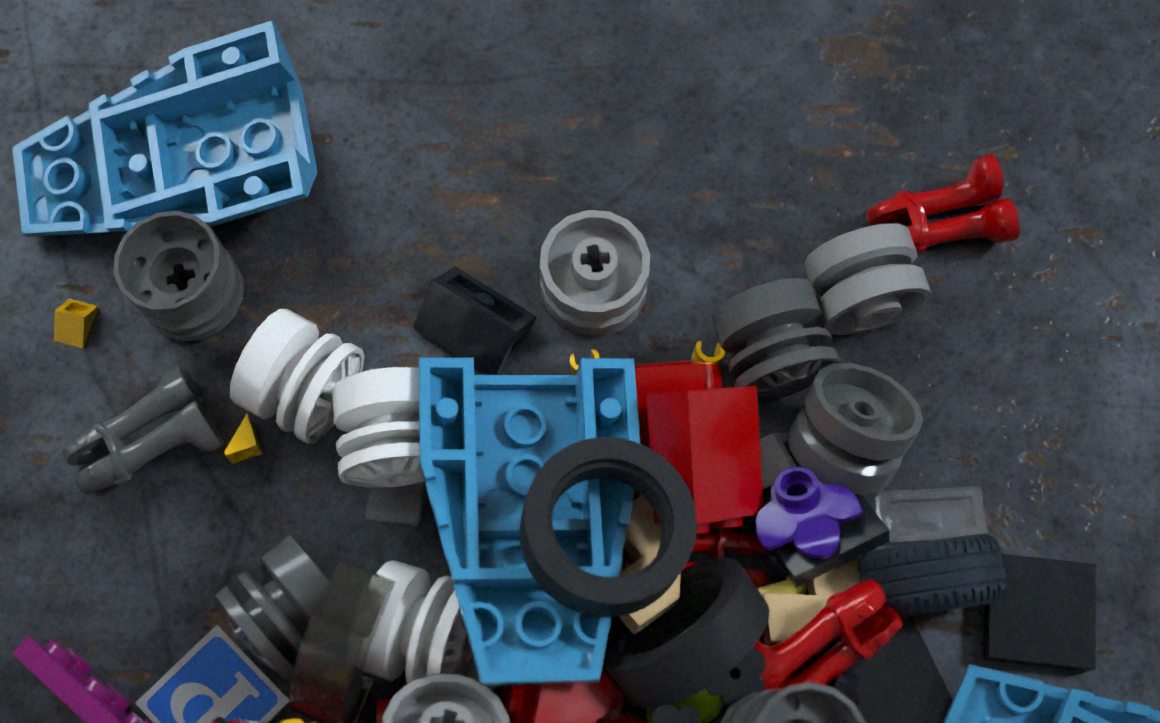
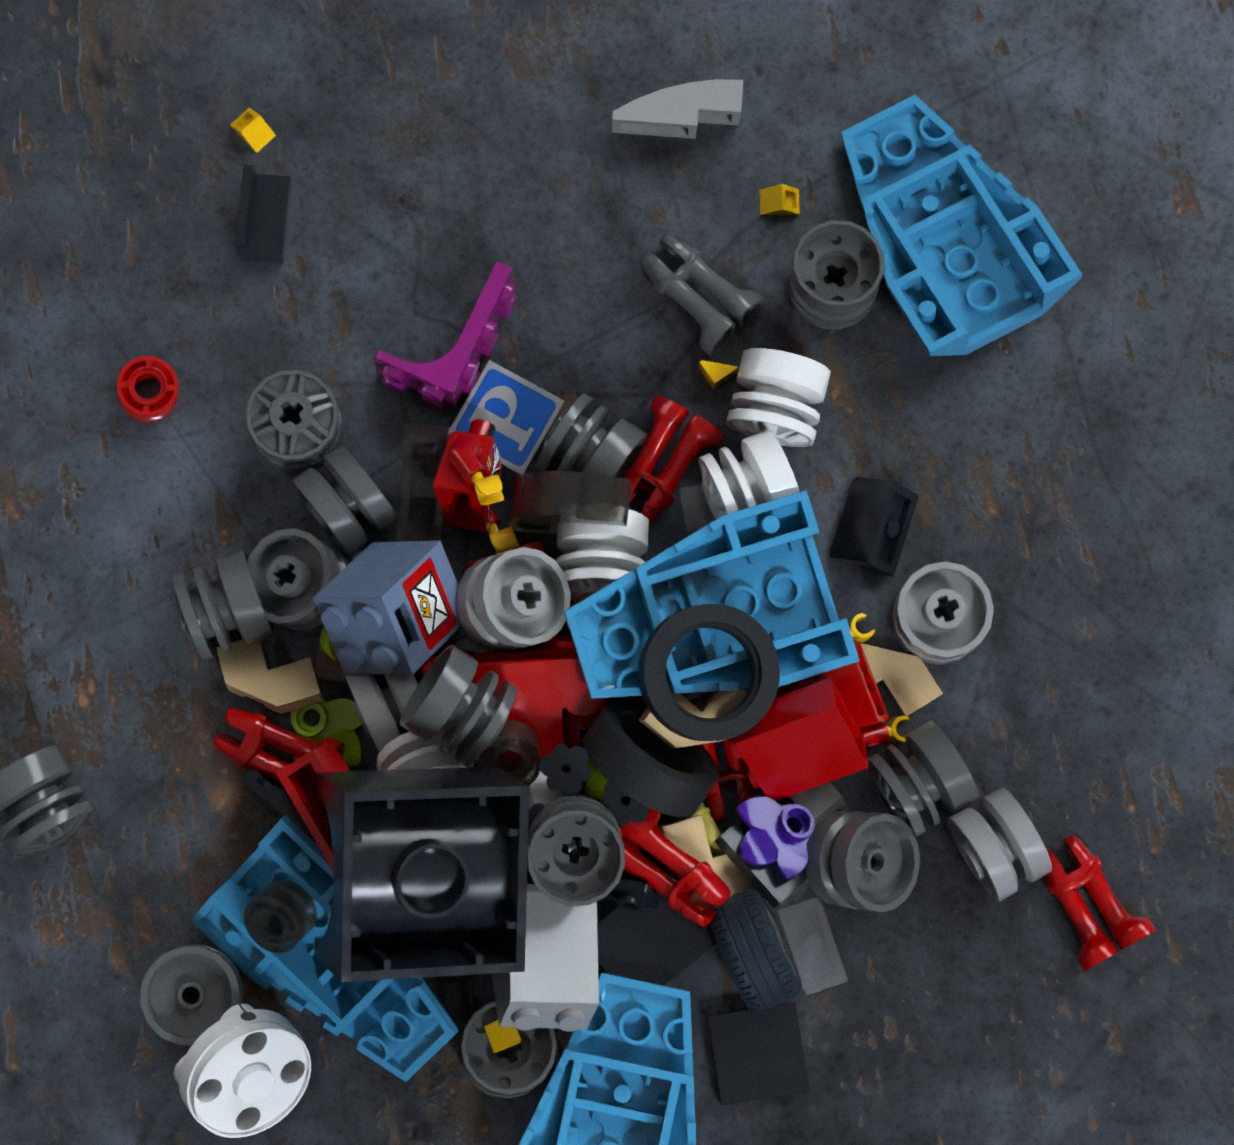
camera: 70 degrees right, 10 degrees up
none -> red piece [613,394,726,526]
none -> tan tile [861,643,943,716]

